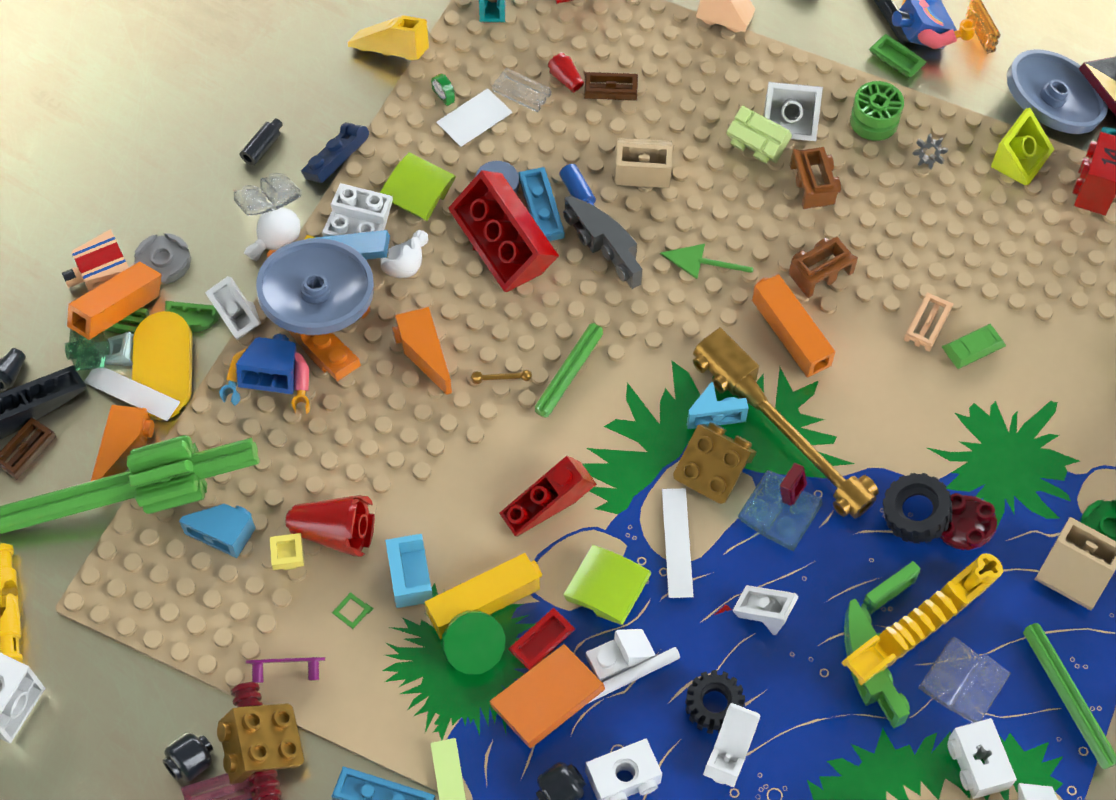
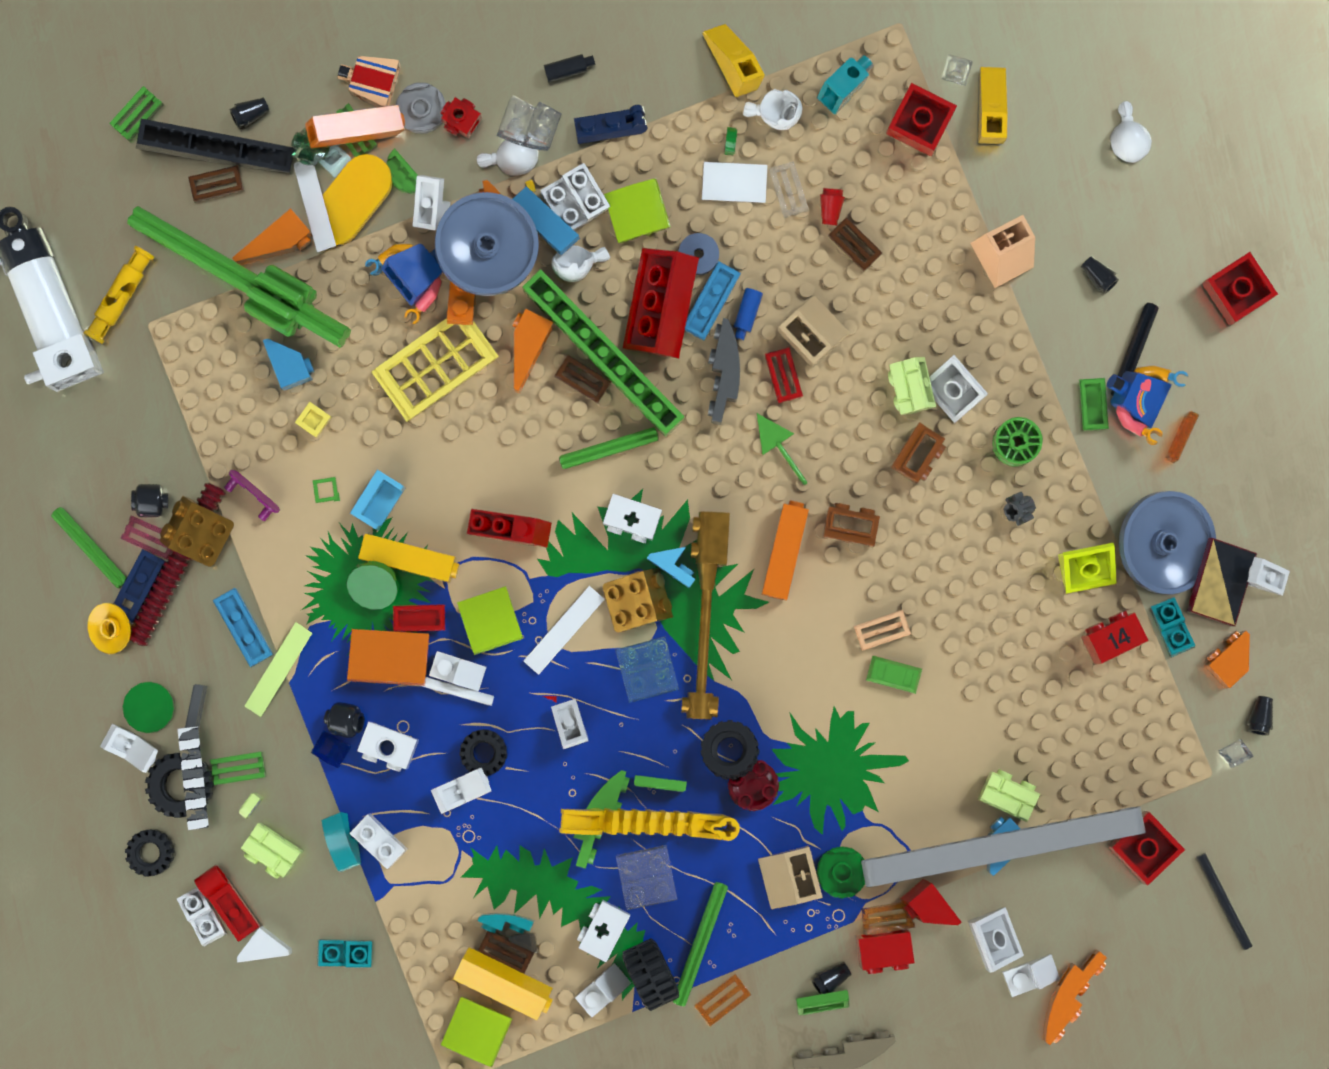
camera: 45 degrees right, 25 degrees up
red cone [285,495,375,557] -> none
pearl gold hinge [471,370,532,384] -> none
dark red tile [780,463,807,506] -> none
none -> light yellow piece [372,318,499,422]
none -> red brick [441,97,482,140]
none -> bright green brick [522,269,685,437]
none -> reddish brown tile [554,355,611,404]
none -> white brick [603,494,662,543]
none -> black tyre [622,938,679,1011]
none -> white hair [743,89,802,130]
none -> red tile [765,347,803,404]

